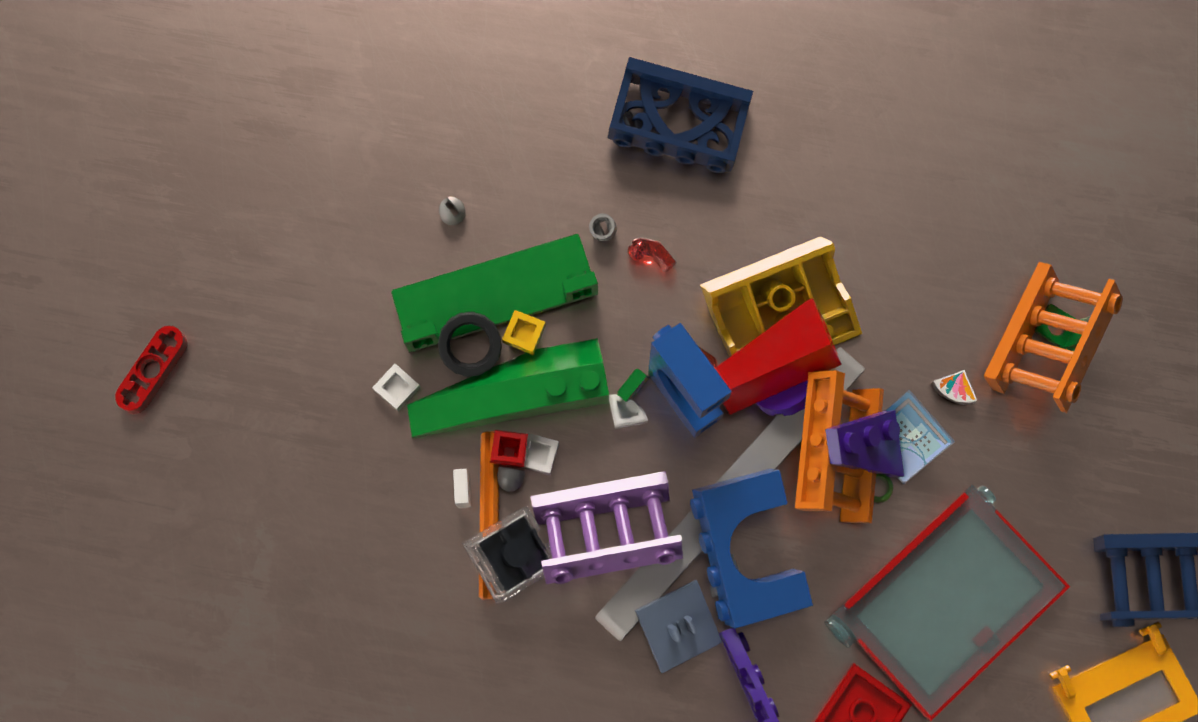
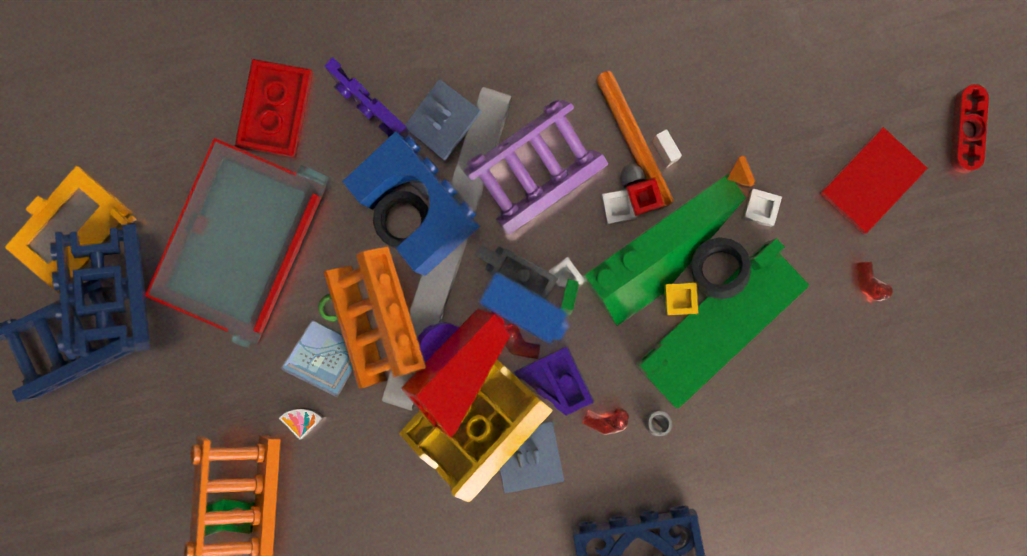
camera: 155 degrees right, 10 degrees up
light grey hinge [439,197,466,225] -> none
piece [462,506,552,604] -> none
dark purple wing [825,410,904,477] -> none
none -> dark blue fence [50,224,151,359]
none -> black tyre [373,191,429,249]
none -> dark grey hinge [475,245,558,301]
none -> sand blue piece [500,421,564,493]
none -> dark purple wing [514,346,594,415]
none -> orange slope [727,156,755,187]
none -> red tile [819,127,928,234]
none -> clear red arm [856,261,893,301]

